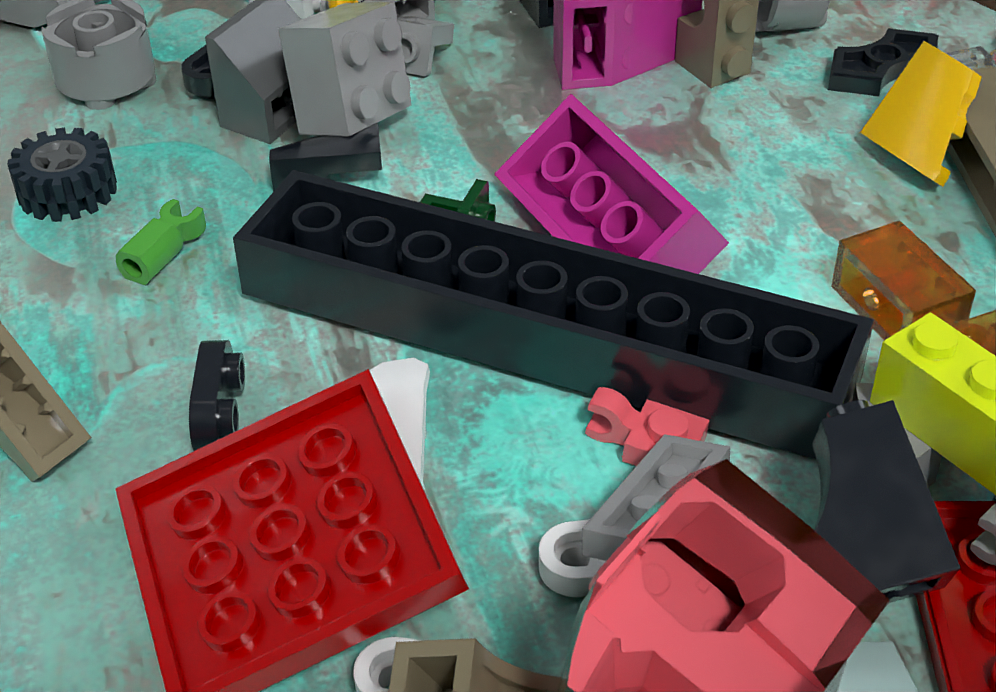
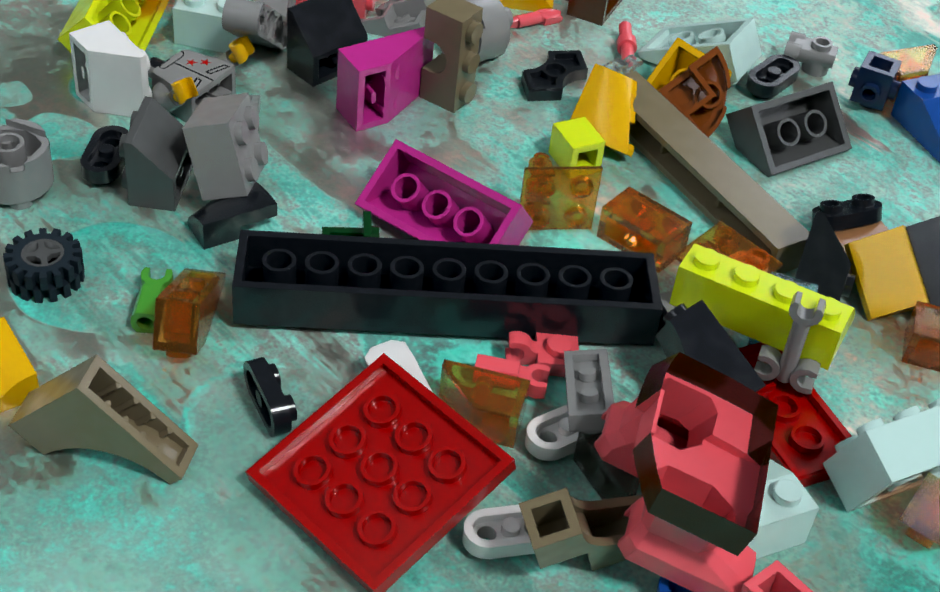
camera: 30 degrees left, 0 degrees up
none -> clear orange slope [152,268,226,358]
none -> clear orange slope [439,359,531,448]
none -> coral bar [472,354,550,399]
none -> clear orange hinge [519,152,603,230]
none -> neon yellow brick [548,117,606,178]

